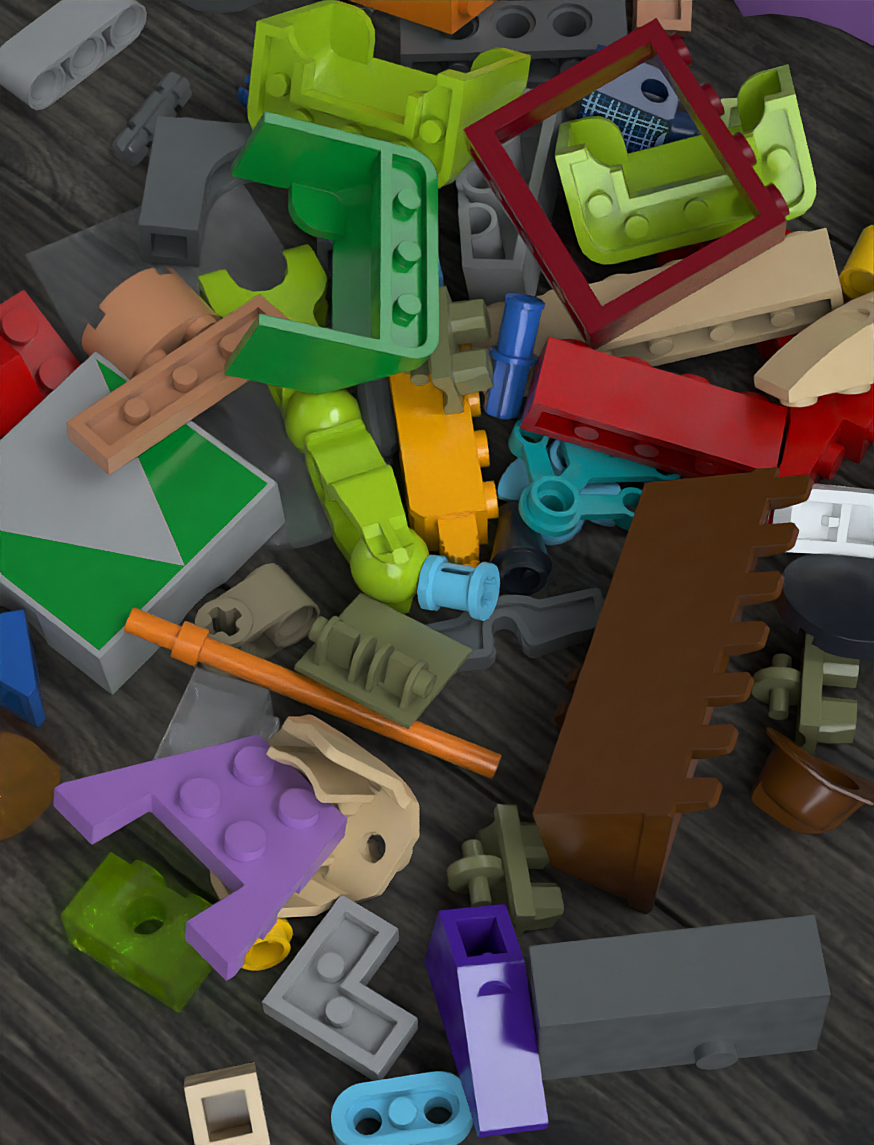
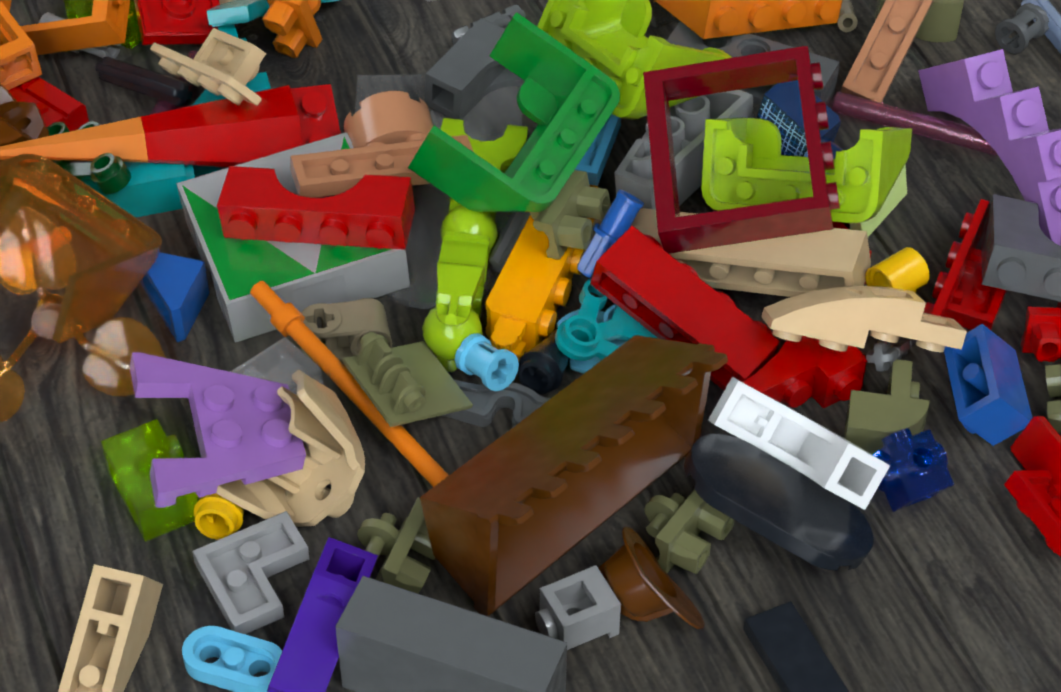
camera: 25 degrees right, 10 degrees down
none -> red arch [217,166,415,250]
none -> light grey brick [535,565,621,650]
none -> clear pink piece [832,91,998,156]

